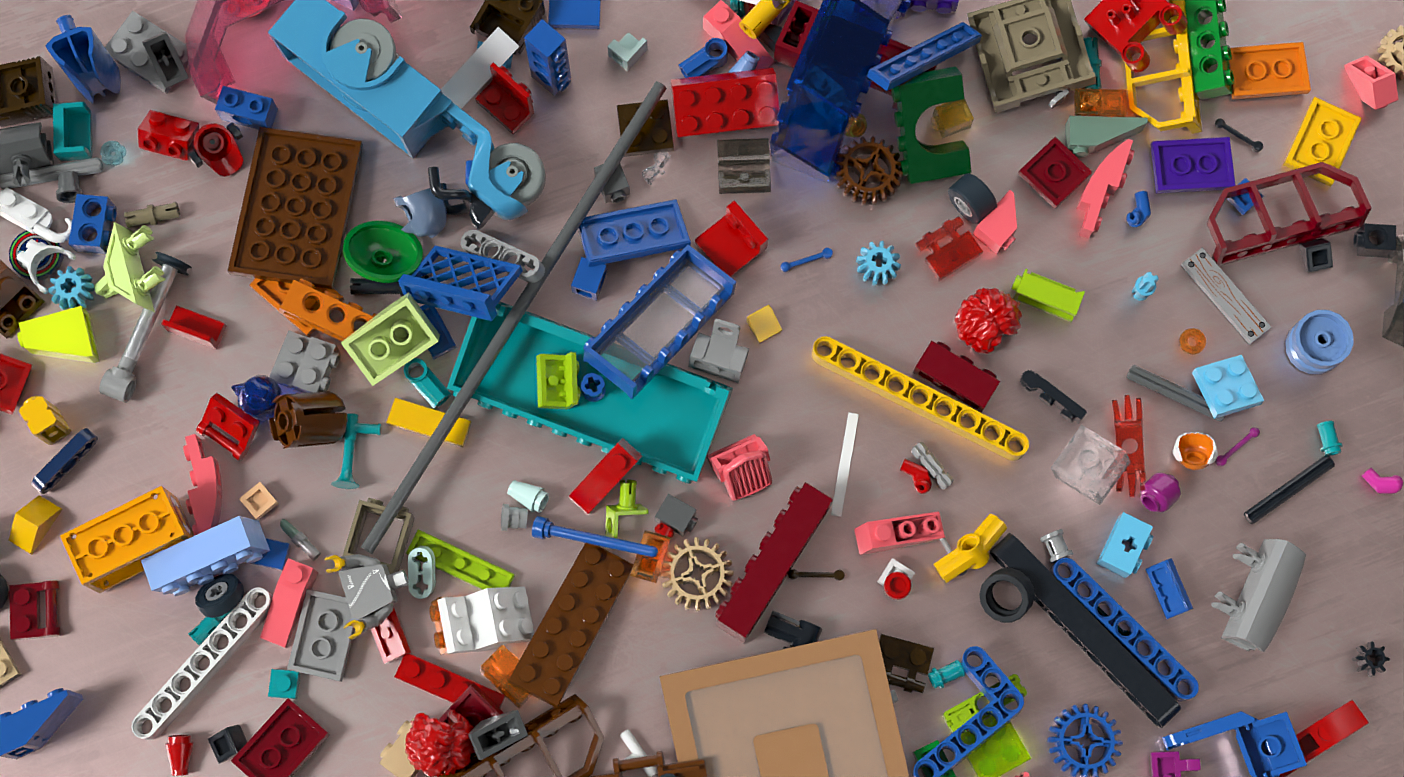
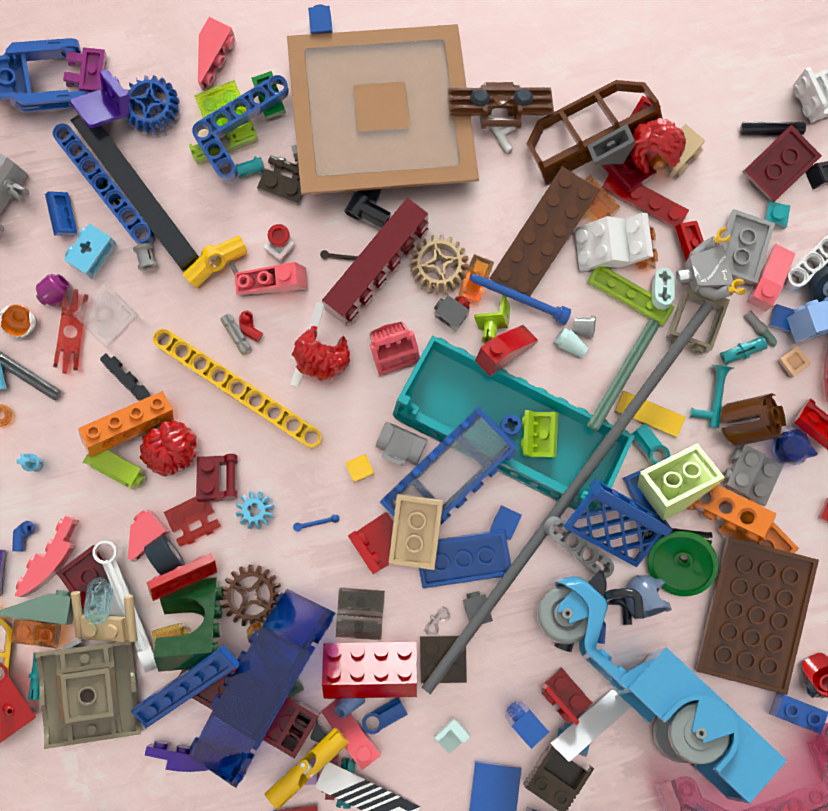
camera: 170 degrees left, 5 degrees up
dark red brick [913,340,1000,413] -> none
black tyre [979,568,1035,623] -> none
none -> tan plate [70,591,138,642]
none -> bracket [71,69,131,128]
none -> orange brick [78,391,174,458]
none -> clear light blue plate [84,577,112,625]
none -> white piece [93,541,157,672]
none -> red plate [146,554,217,601]
none -> dark red plate [196,454,238,502]
none -> red hair [292,326,350,381]
none -> tan plate [389,494,444,570]
none -> sand green axle [587,319,660,431]
none -> teal pin [720,336,768,365]

